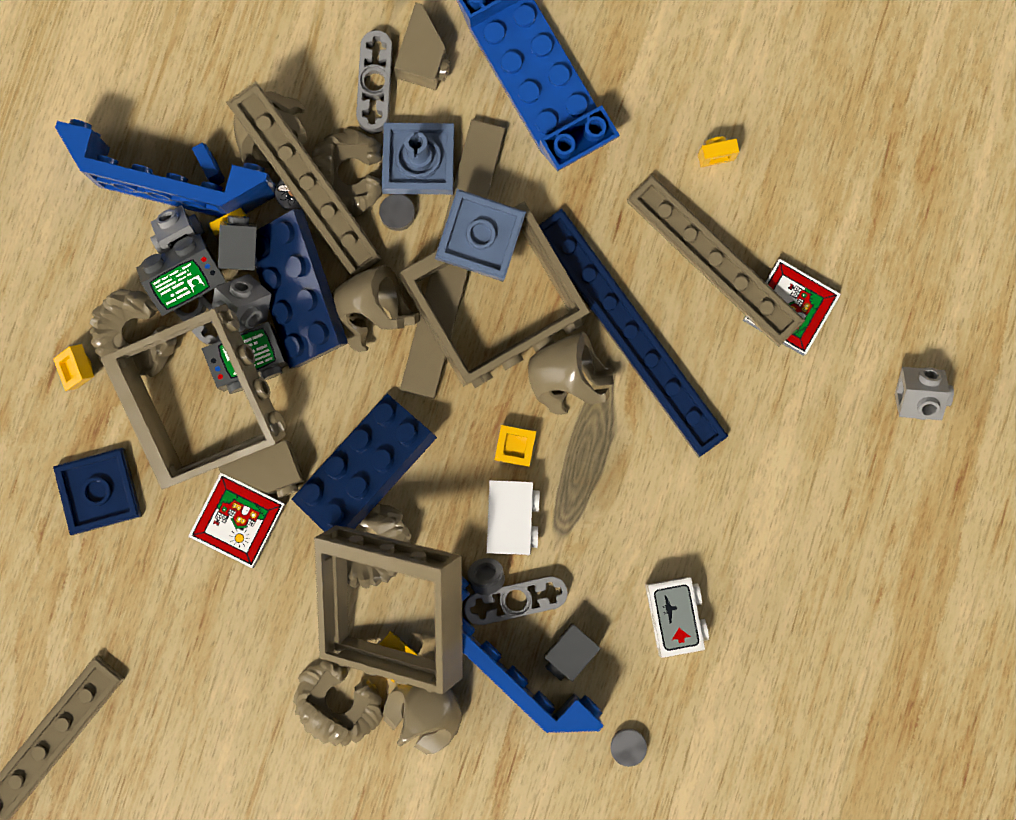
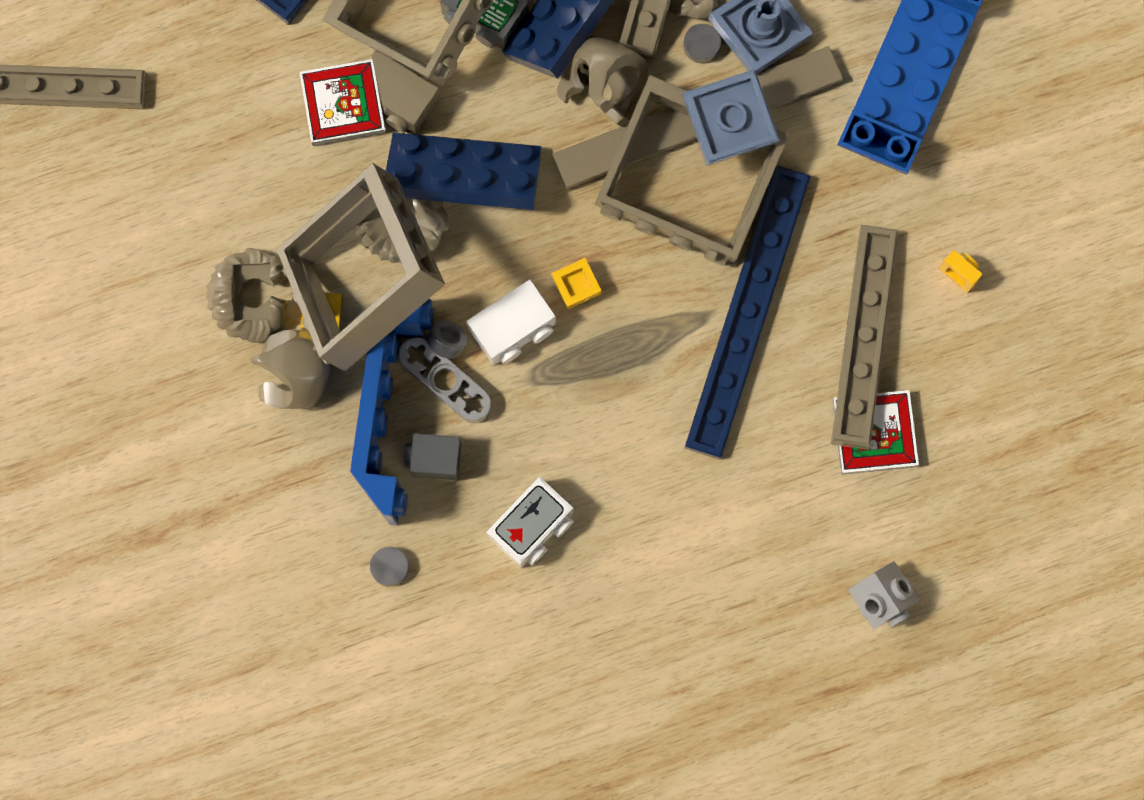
camera: 55 degrees right, 5 degrees down
dark tan piece [528,332,615,415] -> none

